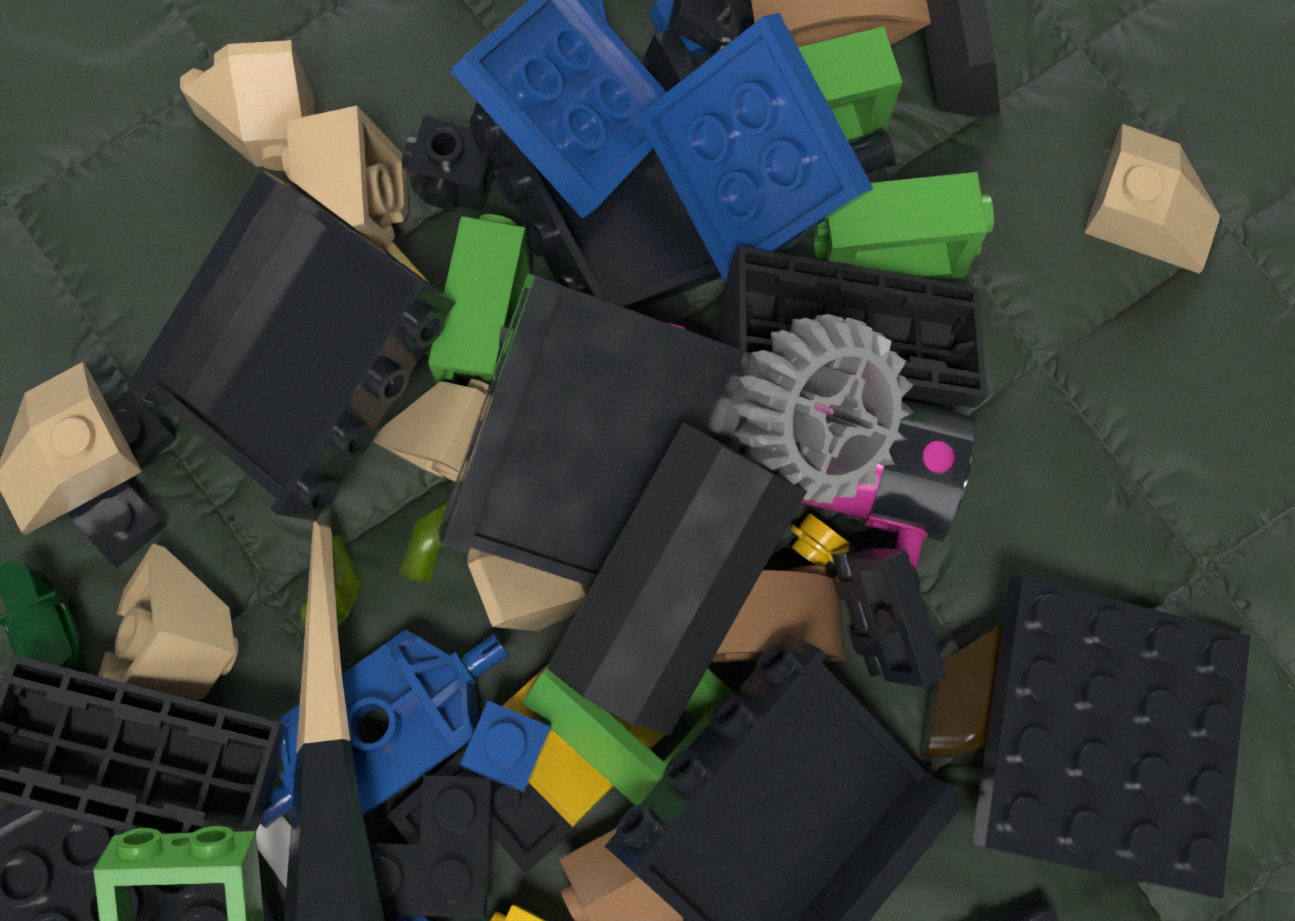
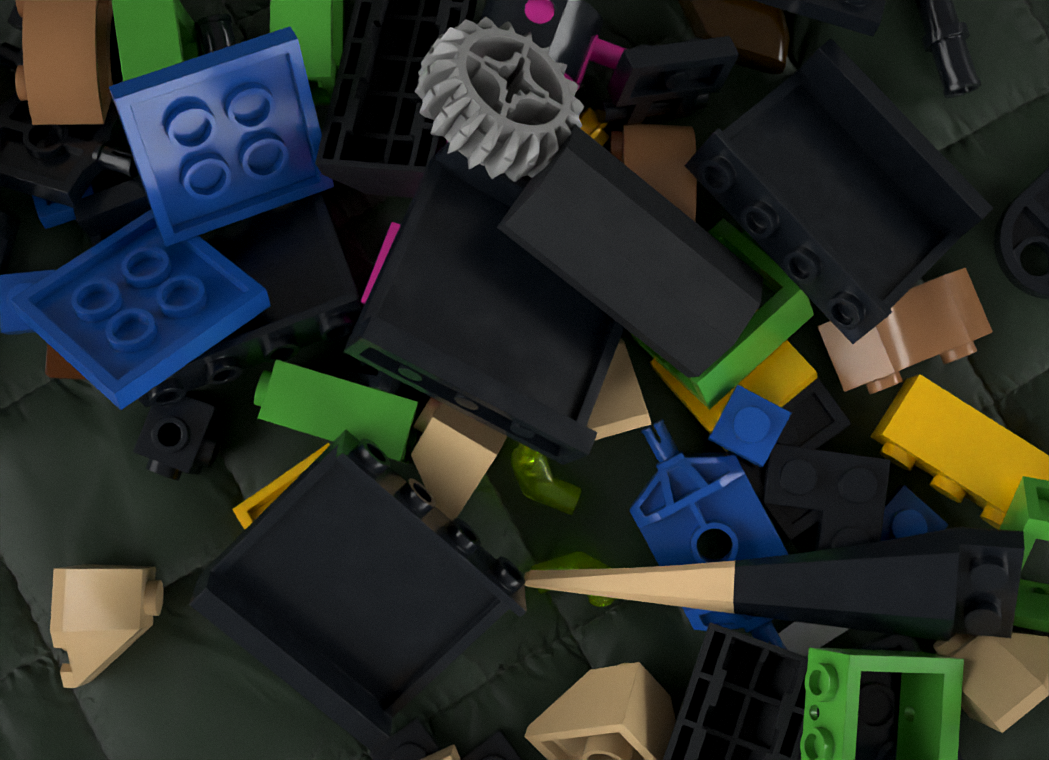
camera: 80 degrees left, 10 degrees up
tan slope [282,106,409,248] -> none

